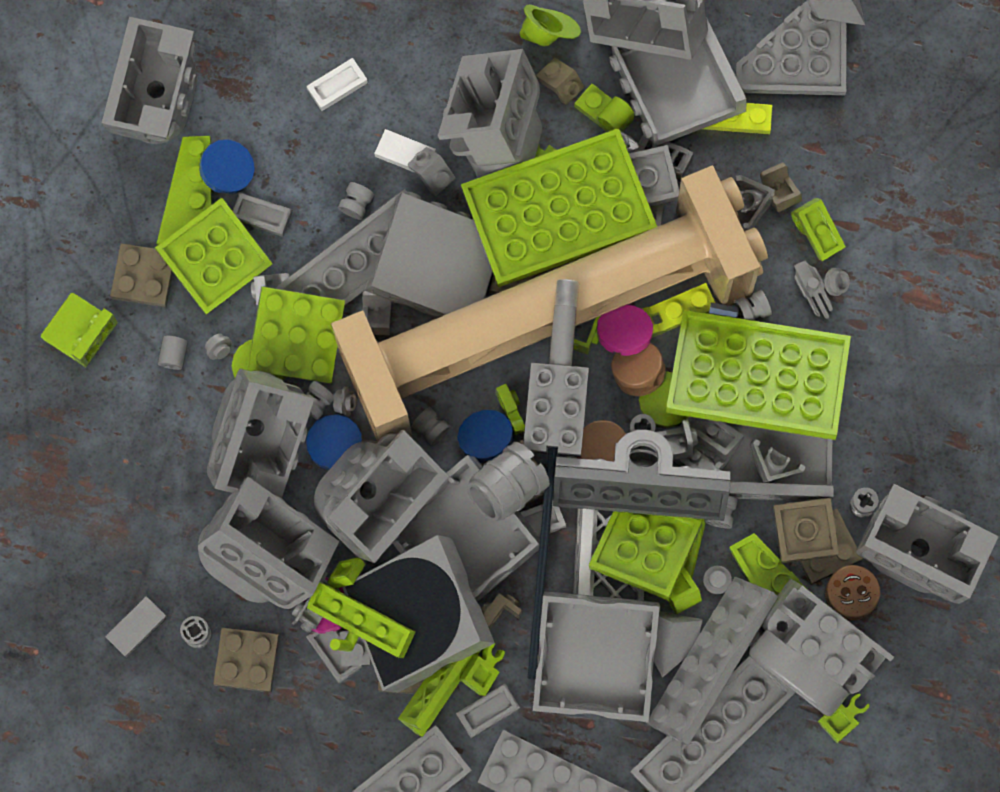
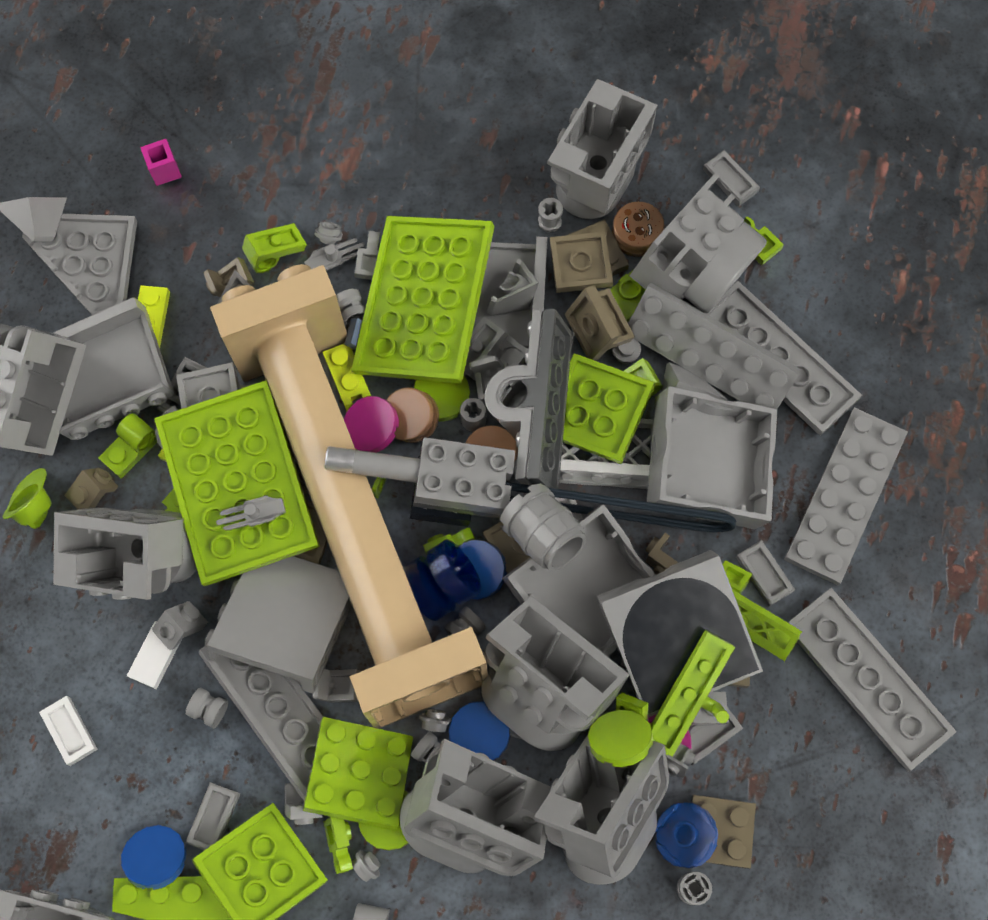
camera: 90 degrees left, 5 degrees down
none -> dark pink brick [140,139,182,186]
none -> light grey piece [216,496,286,530]
none -> lime plate [323,817,353,874]
none -> light grey plate [354,231,380,280]
none -> clear blue wheel [403,539,481,621]
none -> dark tan bracket [565,285,635,361]
none -> lime tile [588,710,653,767]
none -> blue tile [655,802,718,868]
none -> light grey tile [703,150,760,207]

